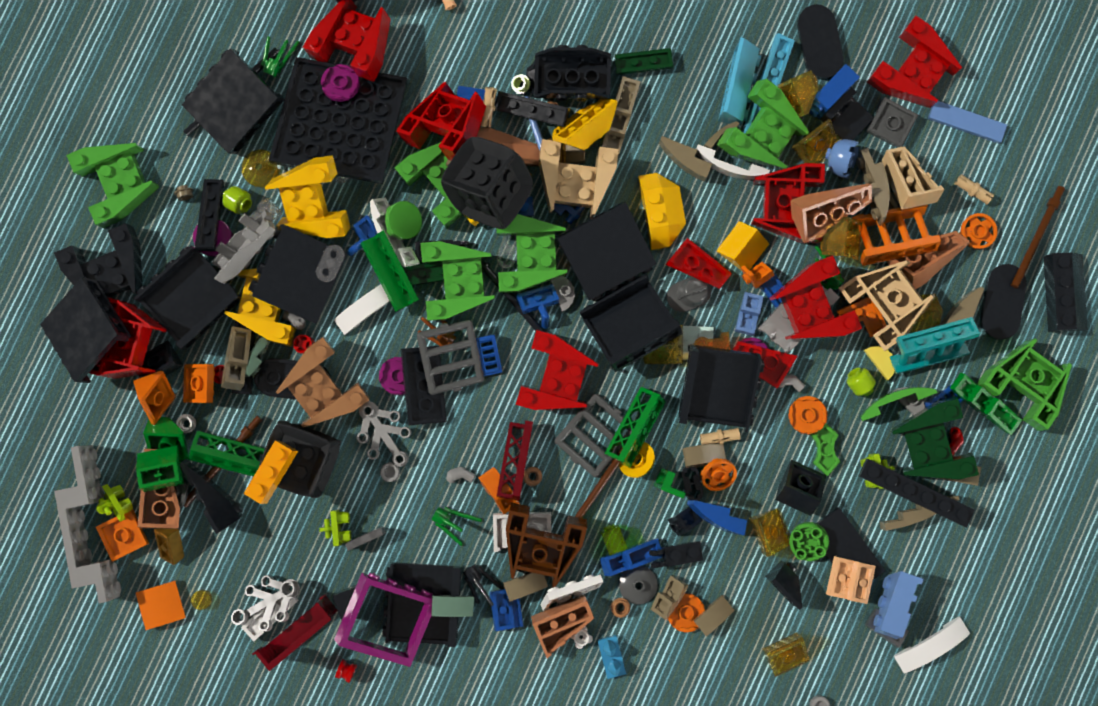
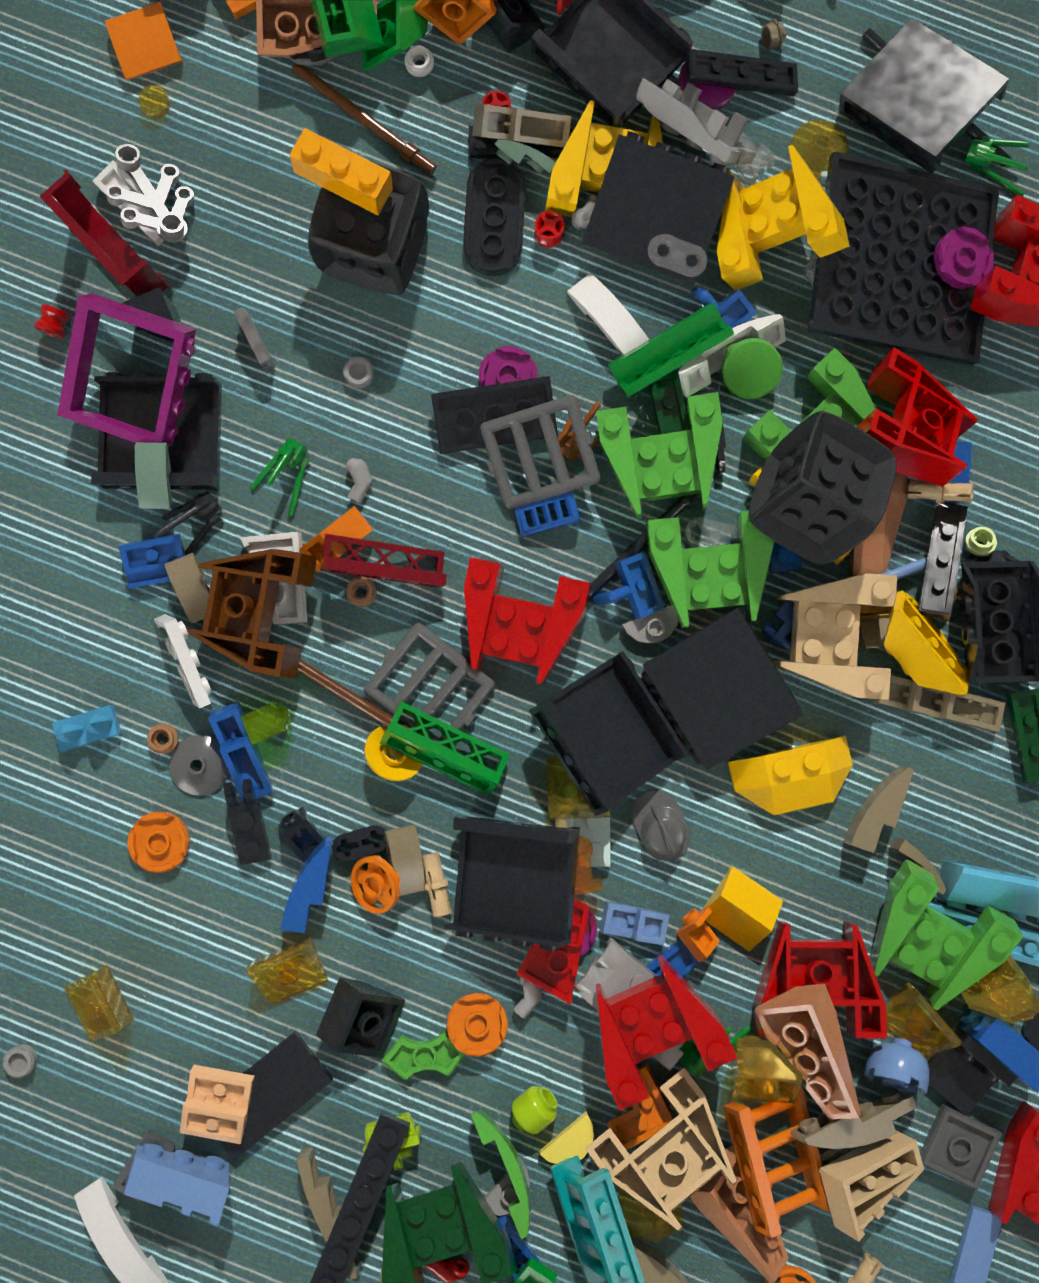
camera: 85 degrees right, 0 degrees up
pearl gold slope [154,528,185,565] -> none
black wedge [179,459,243,534] -> none
orange plate [183,364,215,403] -> none
green fence [188,431,265,477] -> none
lime head [223,186,252,214] -> none
medium nougat wedge [276,336,370,428] -> none
lime hips [319,510,352,546] -> none
light grey plant [357,401,412,467] -> none
nougat wedge [531,594,594,658] -> none
white plate [570,626,593,649] -> none
dark tan slope [651,575,689,619] -> none
green fence [654,468,686,499] -> none
red wing [665,238,732,289] -> none
dark tan slope [693,595,735,637] -> none
white slope [696,144,770,180] -> none
black slope [765,561,803,610] -> none
bright green tile [789,522,829,561] -> none

